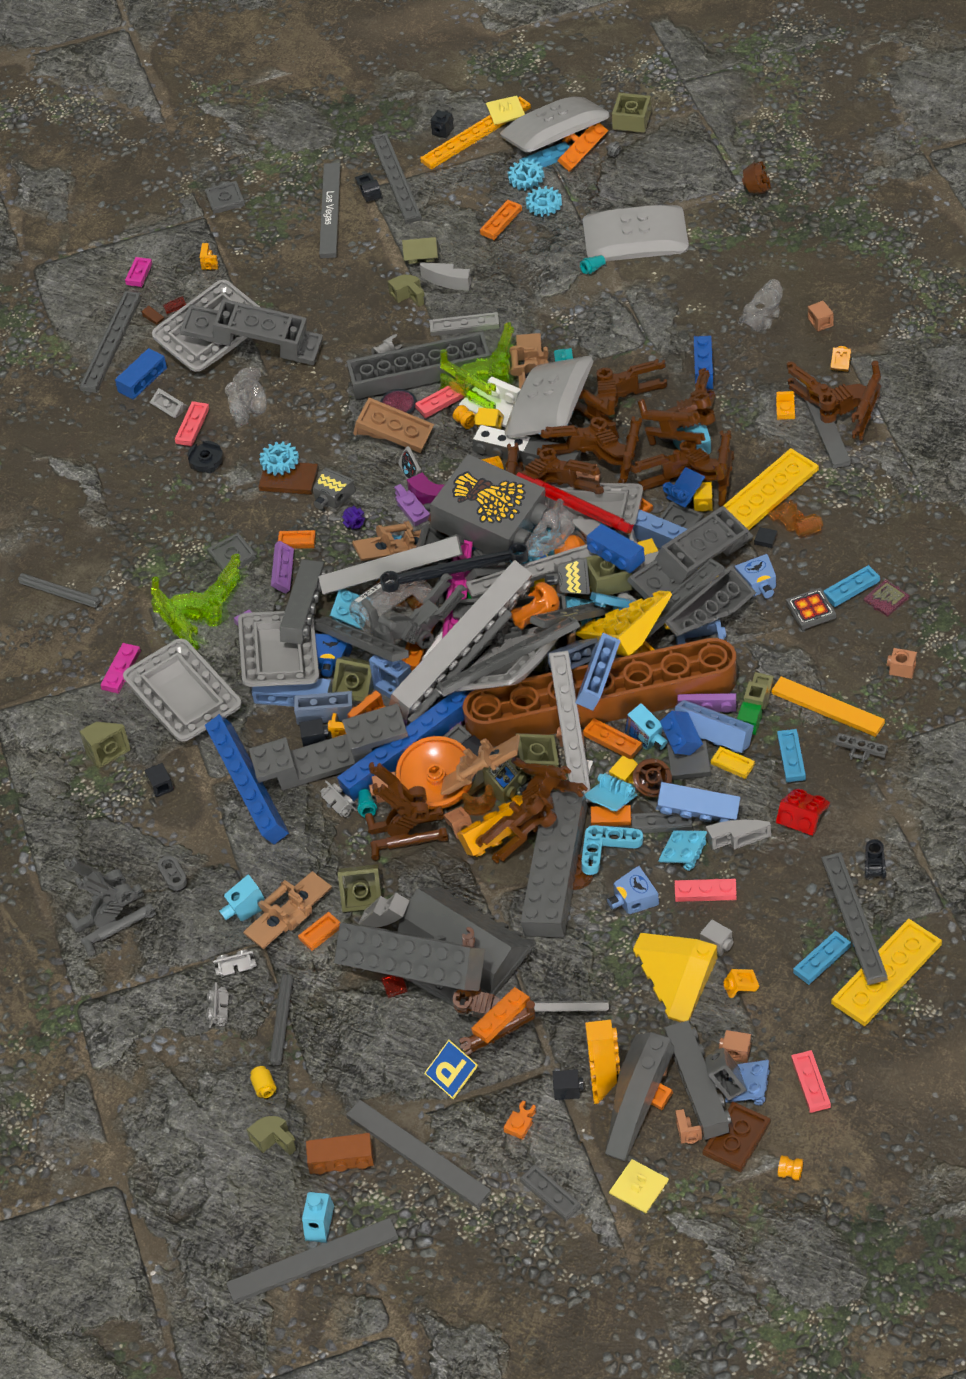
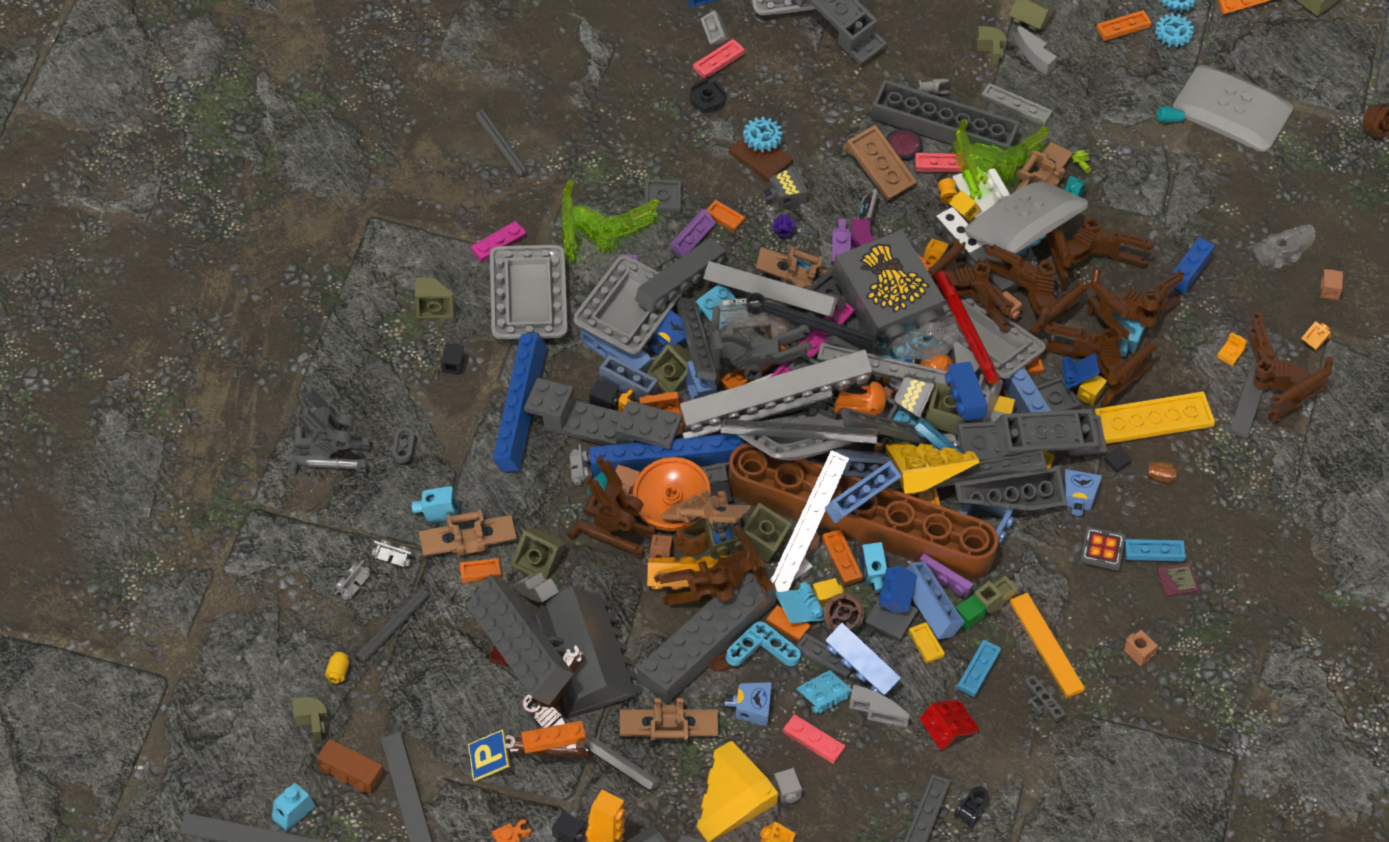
camera: 25 degrees right, 5 degrees up
clear piece [225,367,267,425] -> none
clear orange piece [768,500,805,532] -> none
none -> medium nougat piece [620,698,718,740]
none -> lime plate [1071,150,1091,173]

